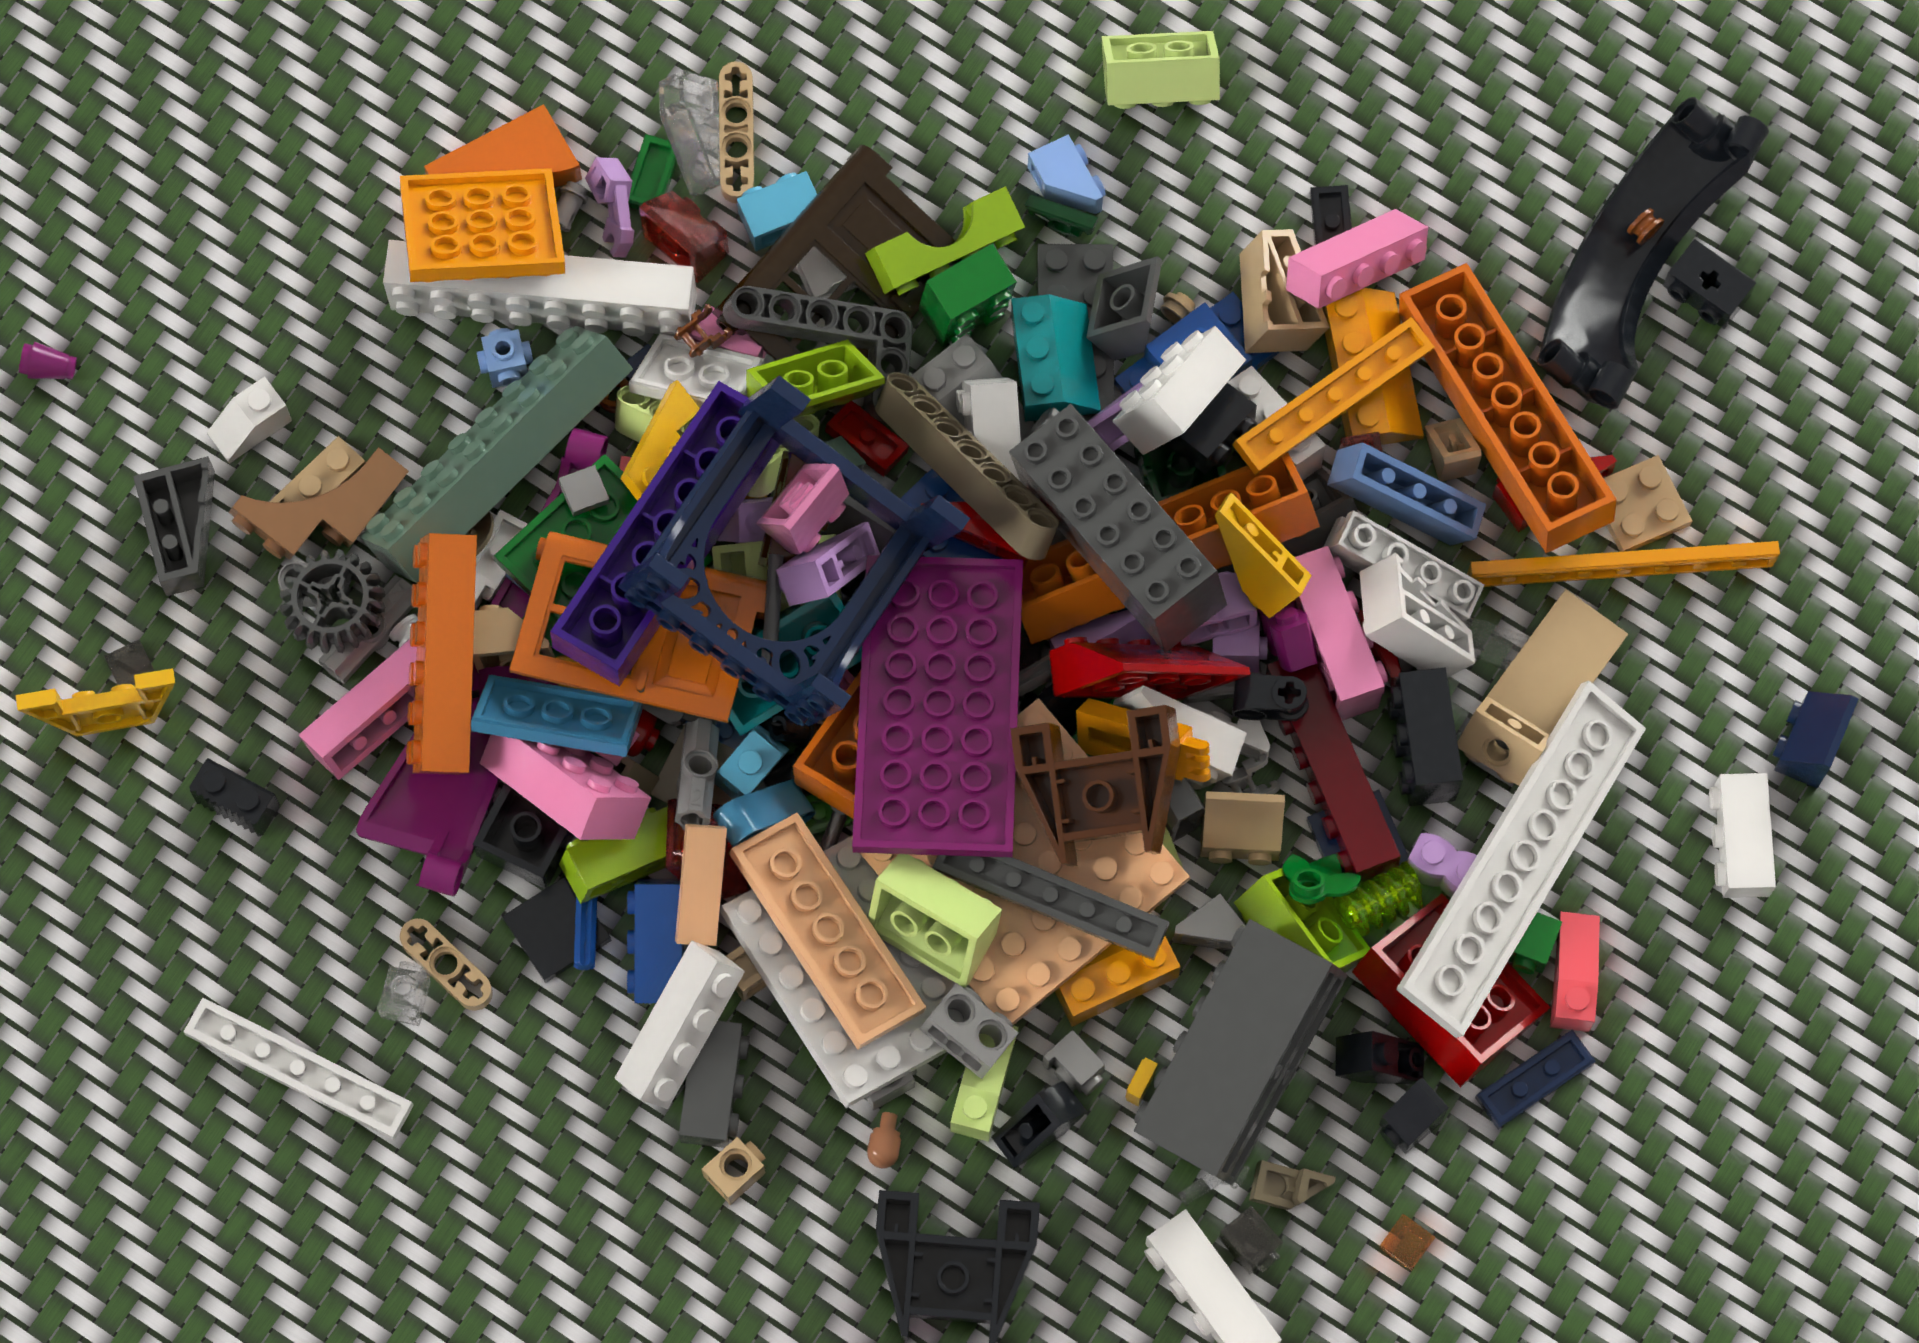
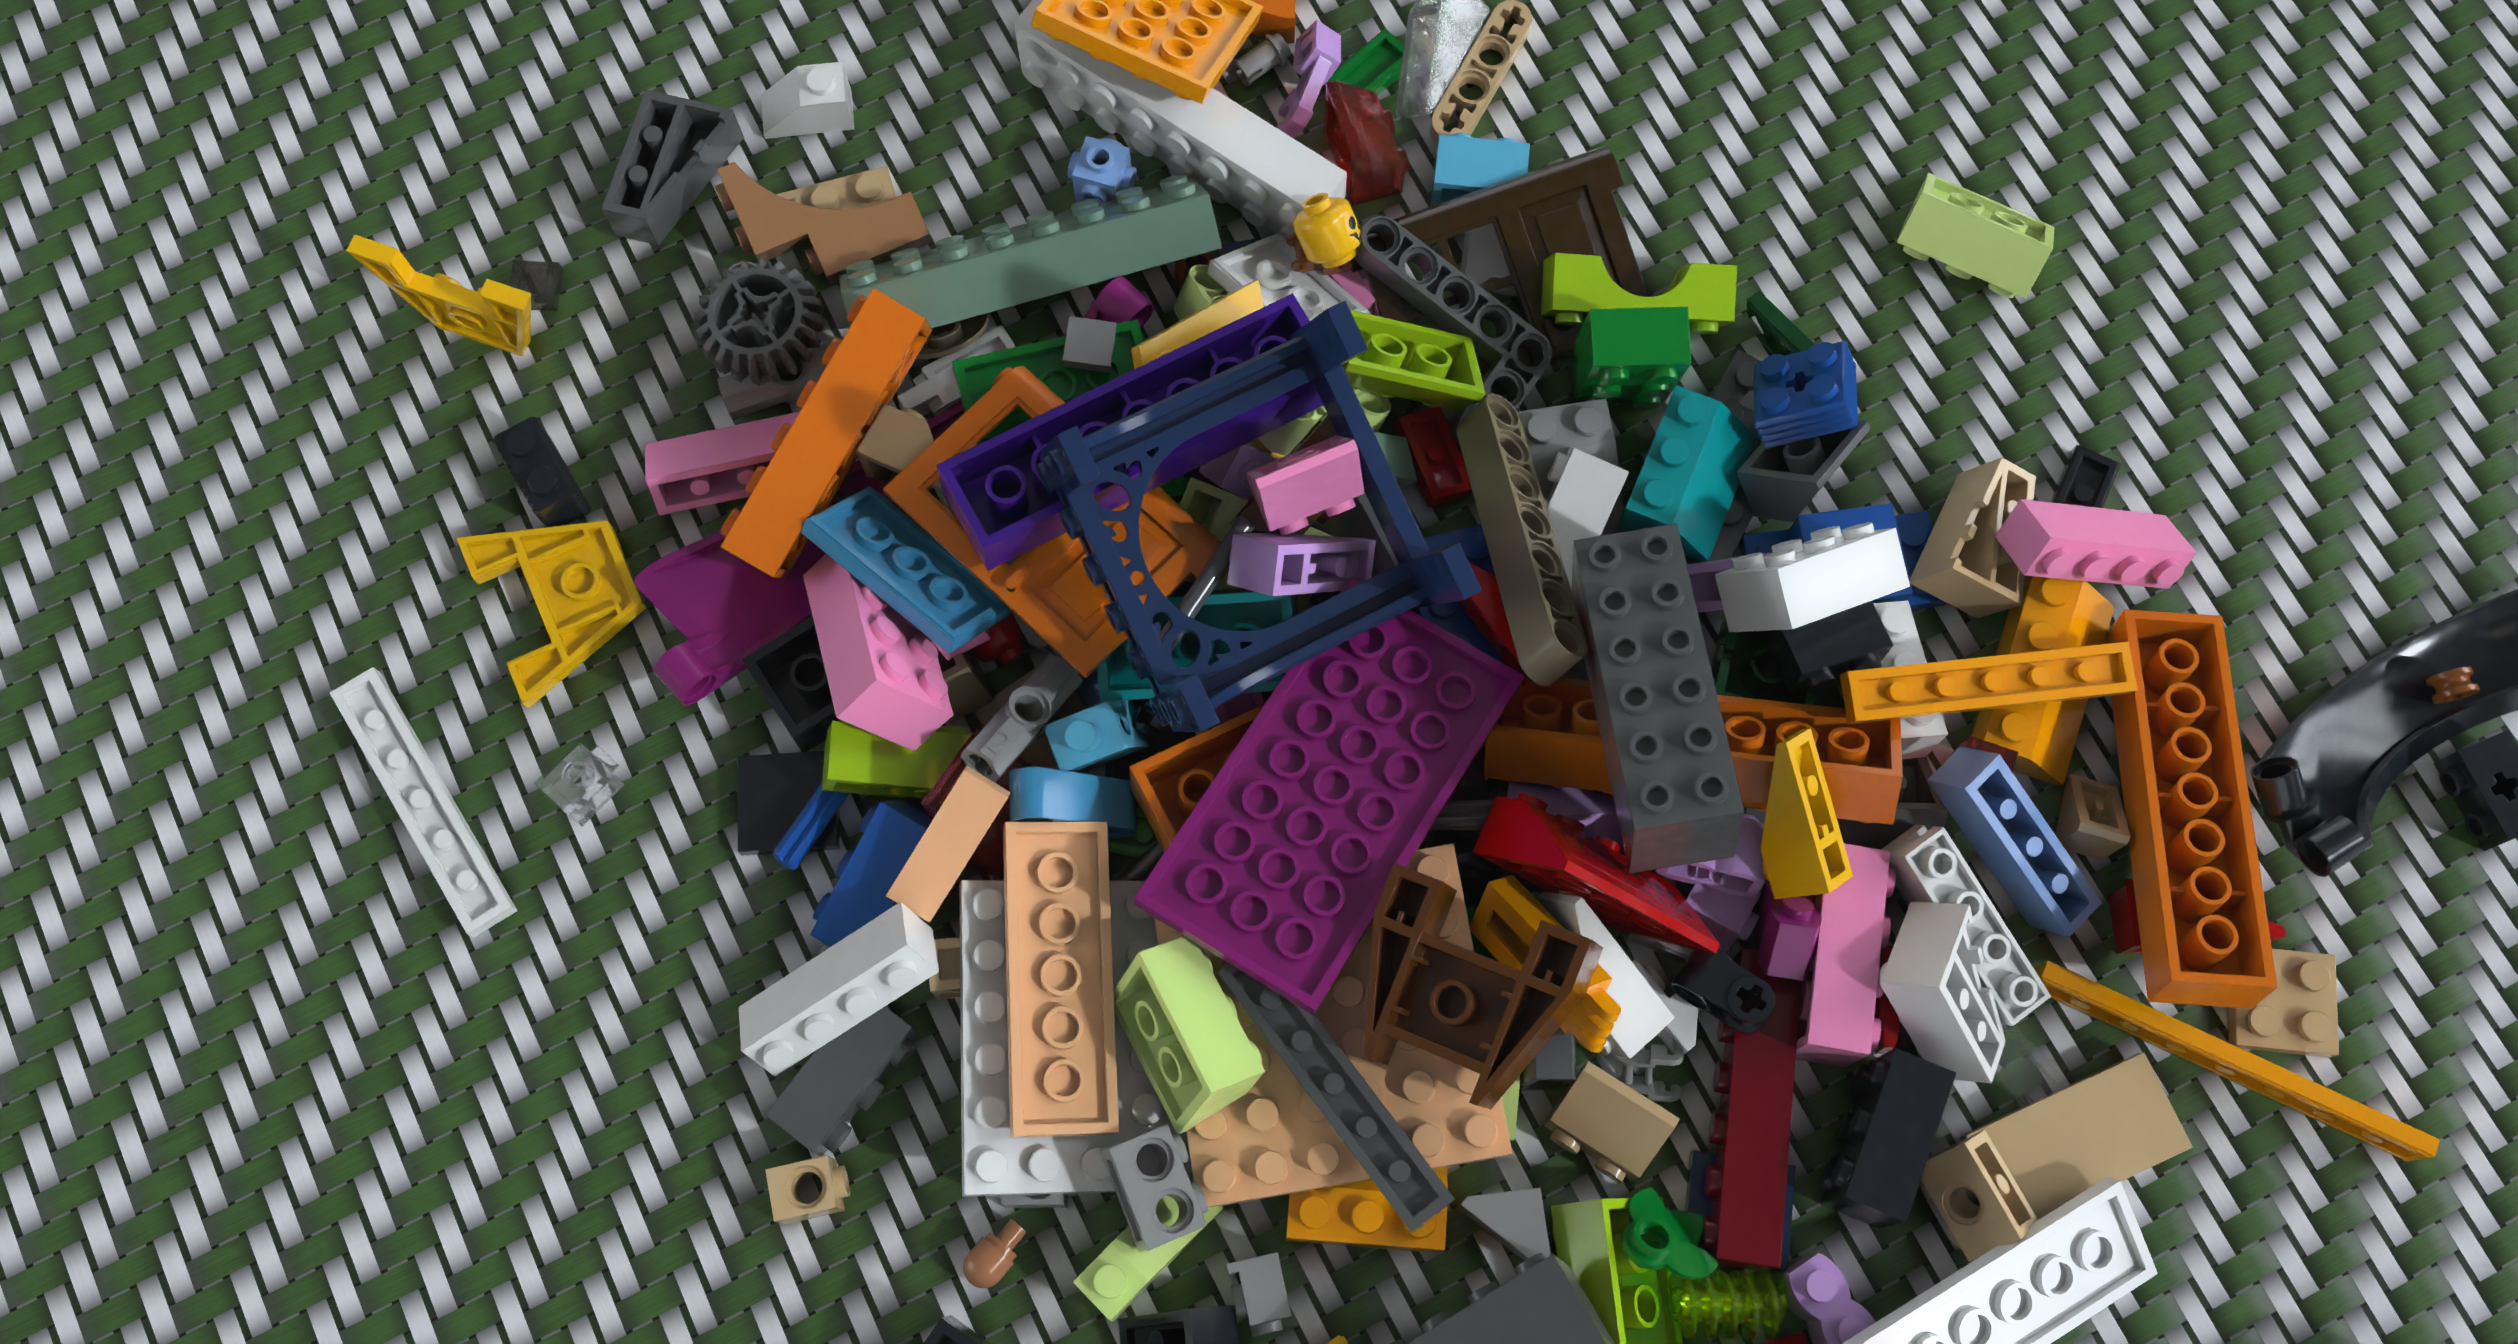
camera: 30 degrees right, 0 degrees up
tan beam [400,918,493,1011] -> none
light blue slope [1028,134,1106,214] -> none
tan plate [1160,292,1195,324] -> none
none -> yellow wing [456,520,647,709]
none -> yellow head [1293,193,1361,268]
none -> blue brick [1754,341,1858,449]

